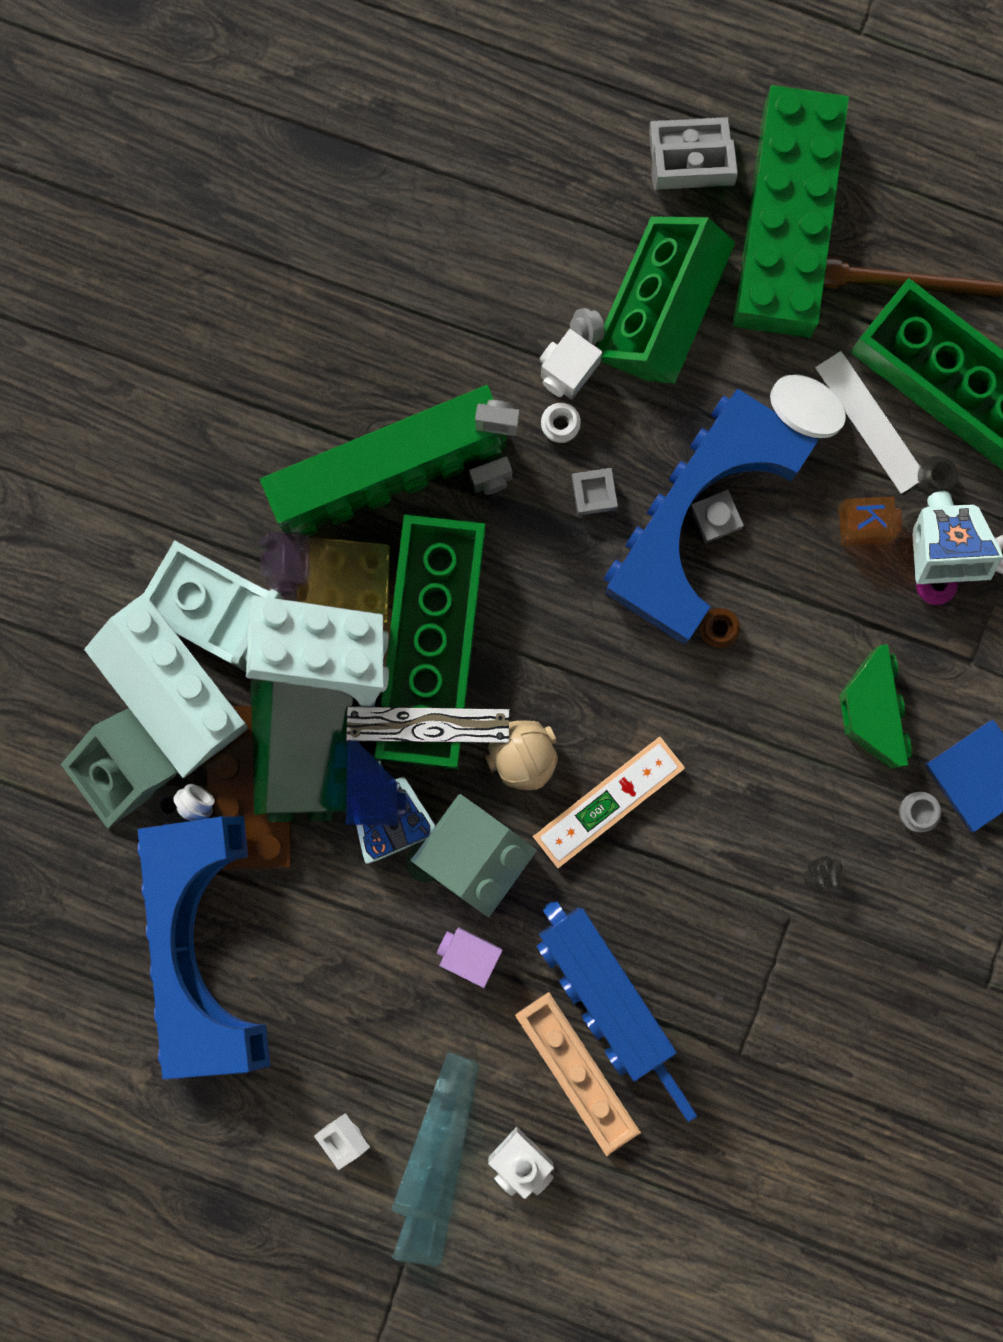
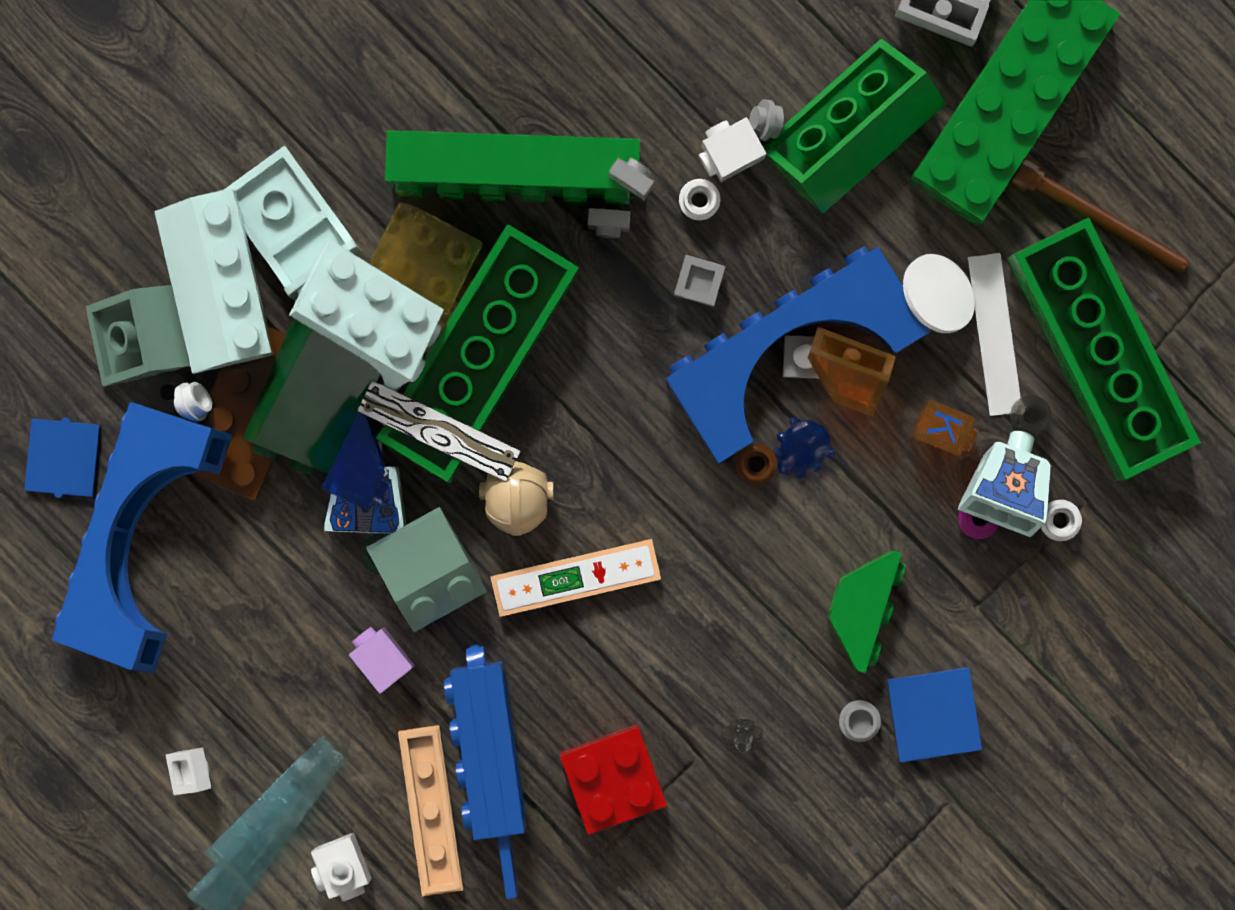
camera: 25 degrees right, 5 degrees up
clear purple brick [259,532,309,596] -> none
none -> blue piece [24,418,101,498]
none -> red brick [559,724,667,835]
none -> clear blue piece [773,417,835,478]
none -> clear orange slope [807,327,896,417]

